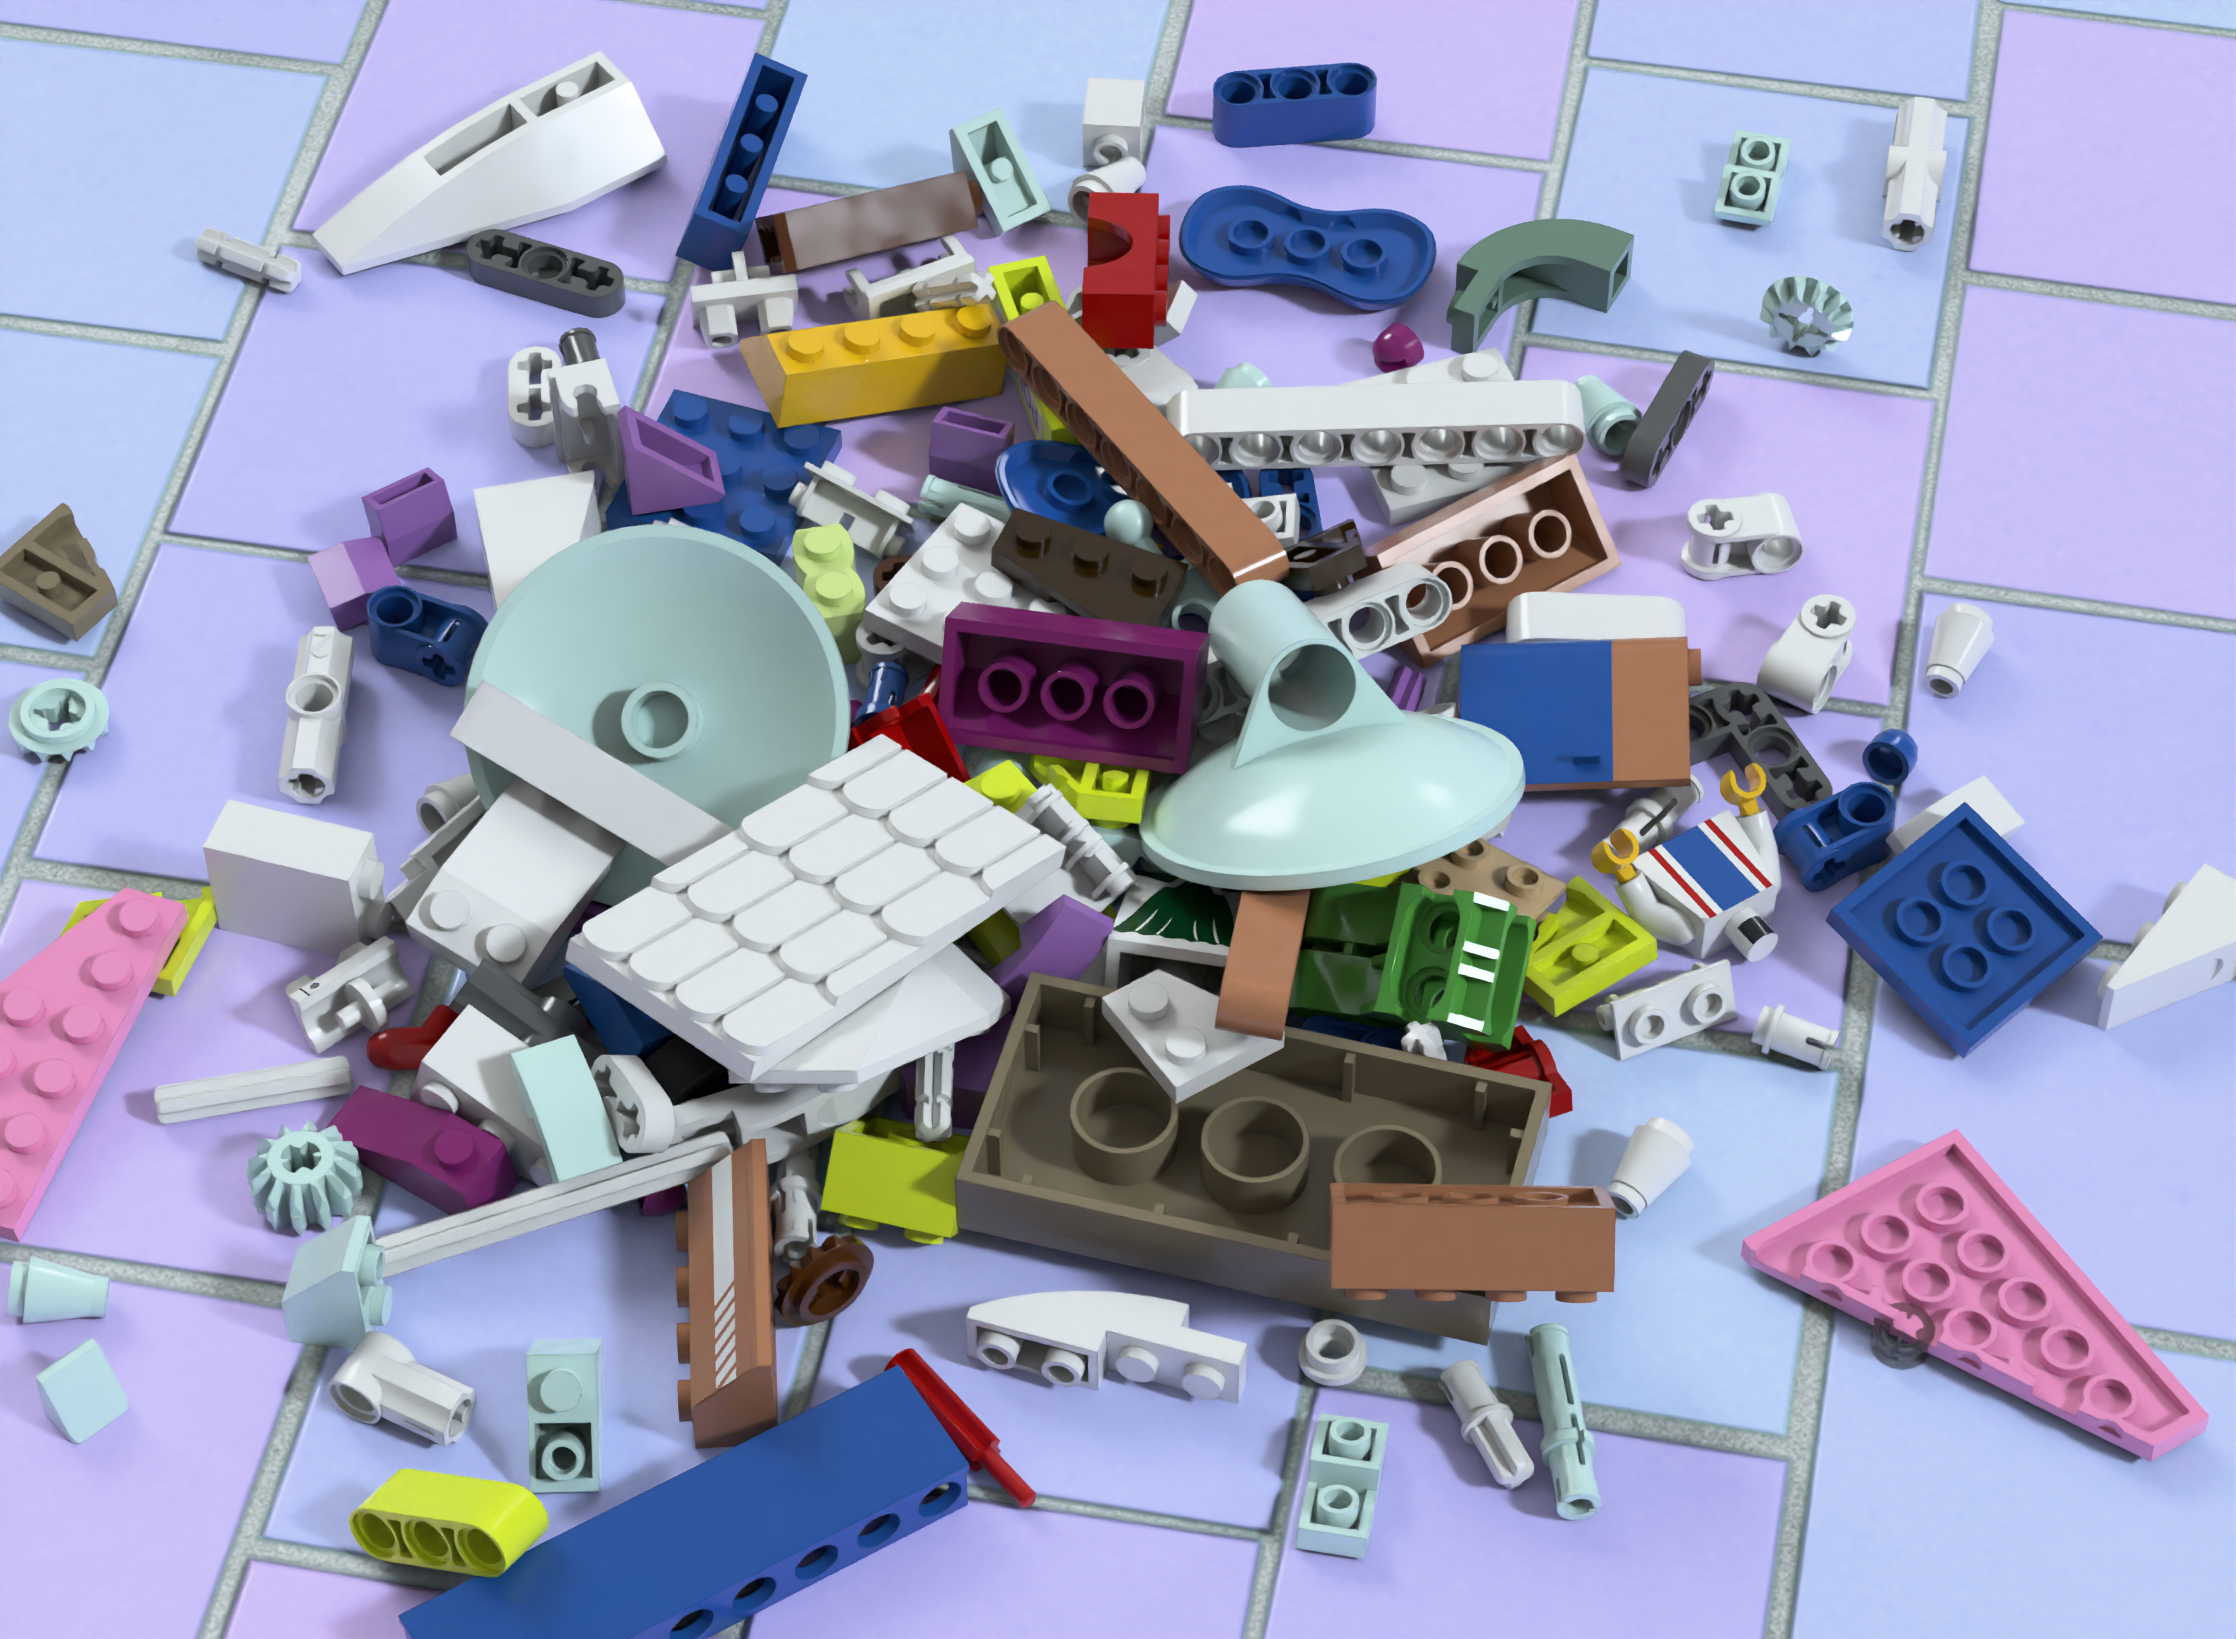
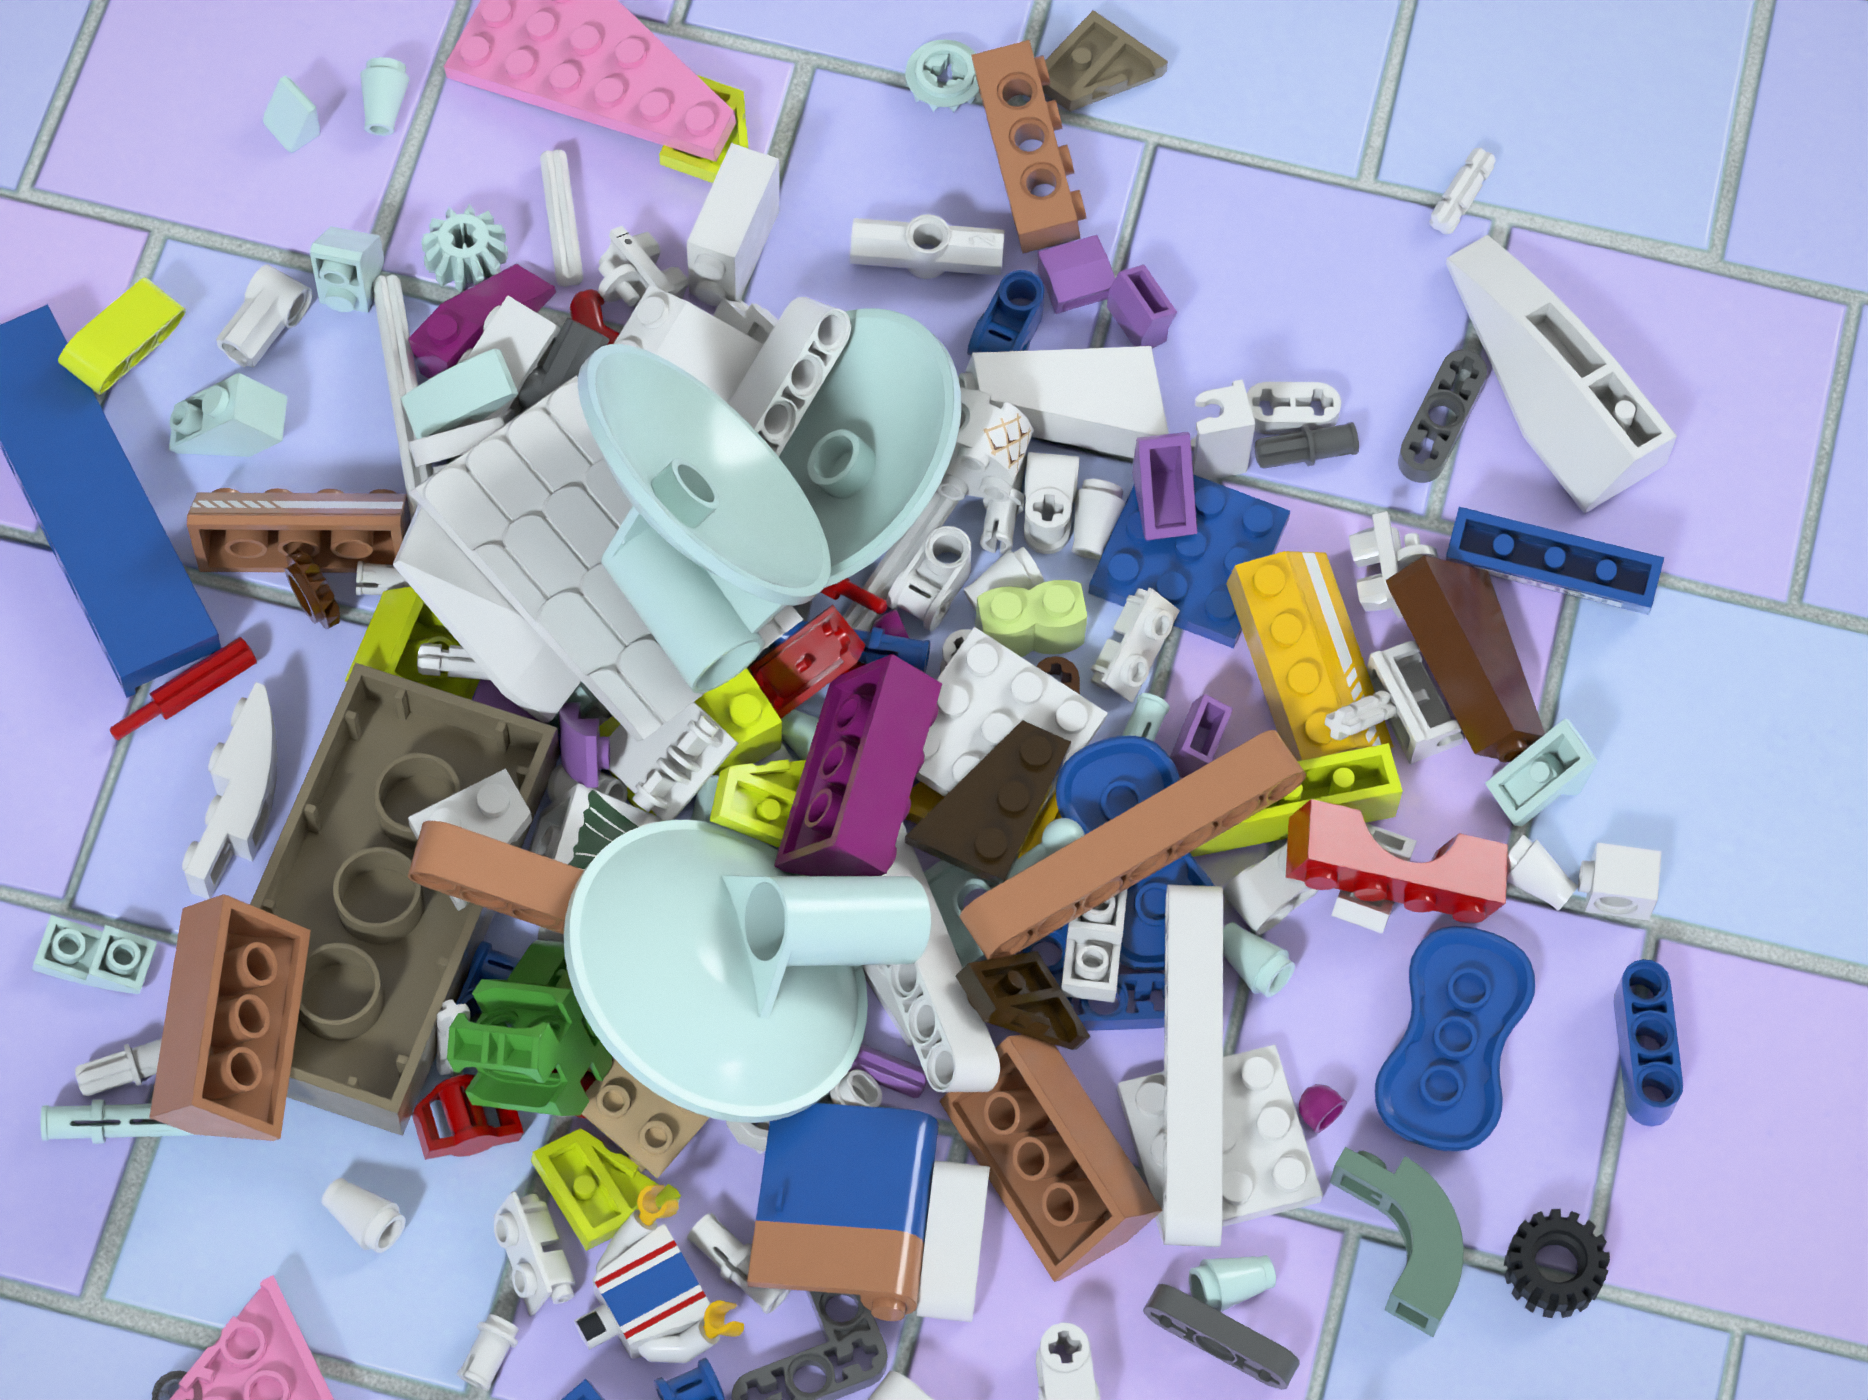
camera: 90 degrees right, 15 degrees up
none -> light aqua dish [578,344,831,693]
none -> nougat brick [971,40,1087,254]
none -> black tyre [1504,1209,1610,1318]

